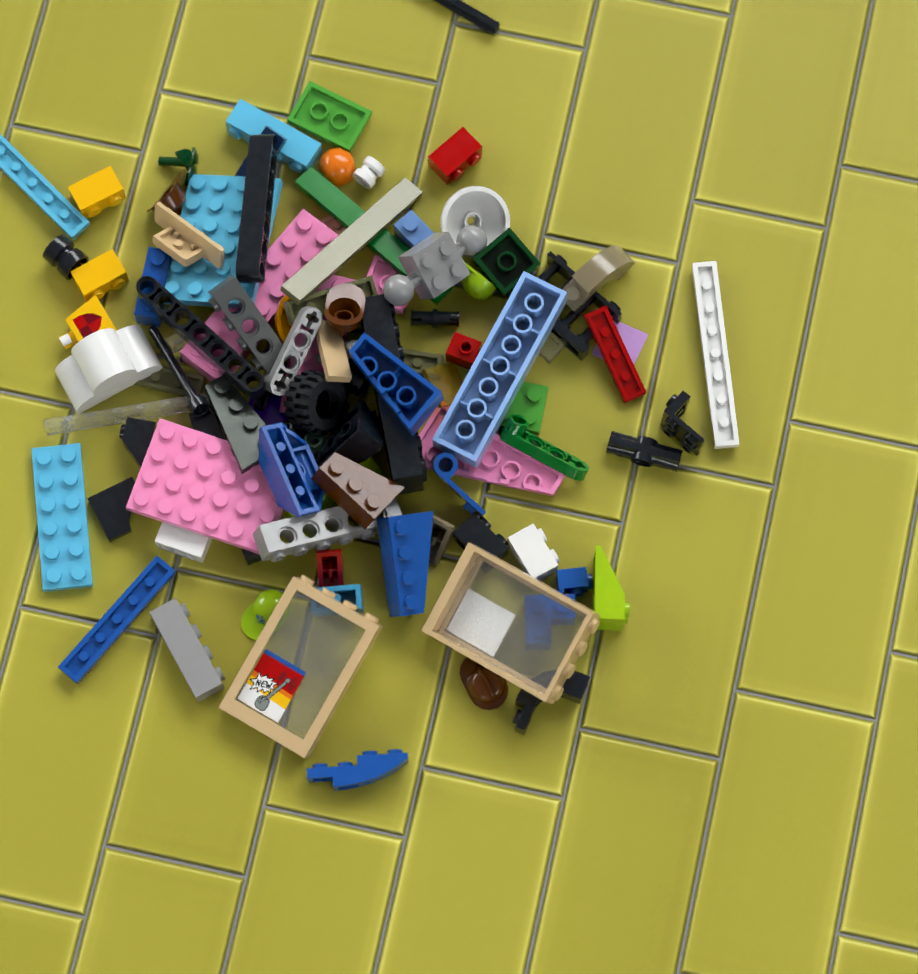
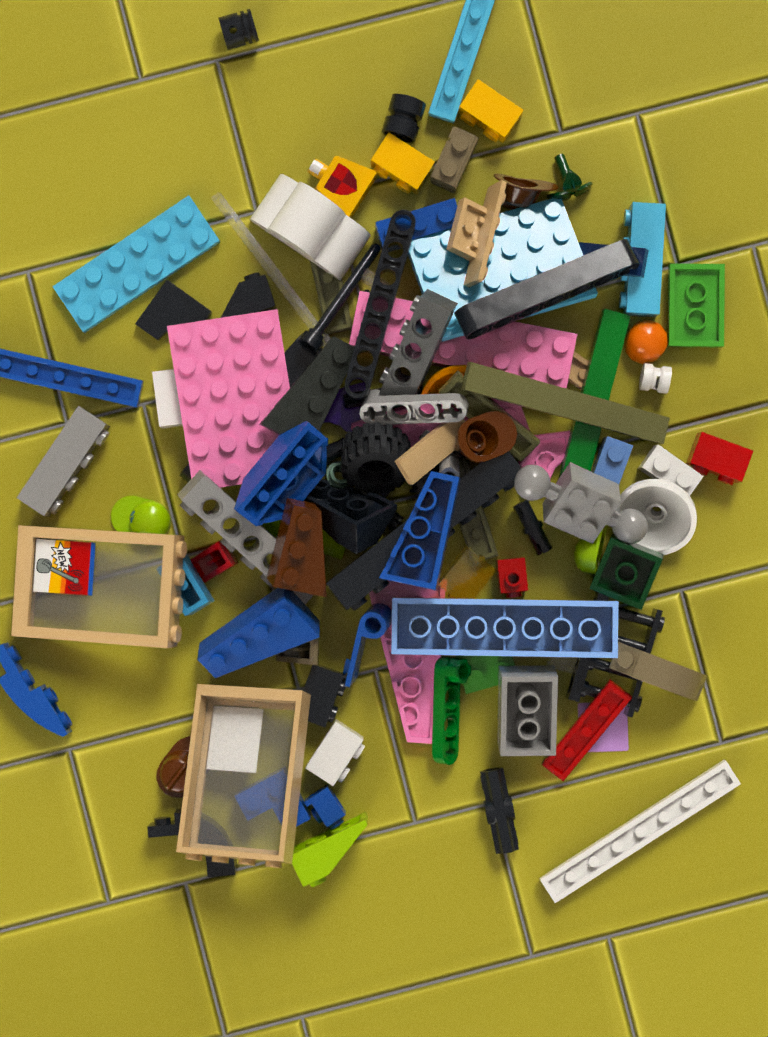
camera: 60 degrees right, 15 degrees up
black bracket [660,391,705,455] -> none
none -> dark tan brick [430,126,478,193]
none -> light grey brick [497,665,558,756]
none -> white brick [638,445,703,496]

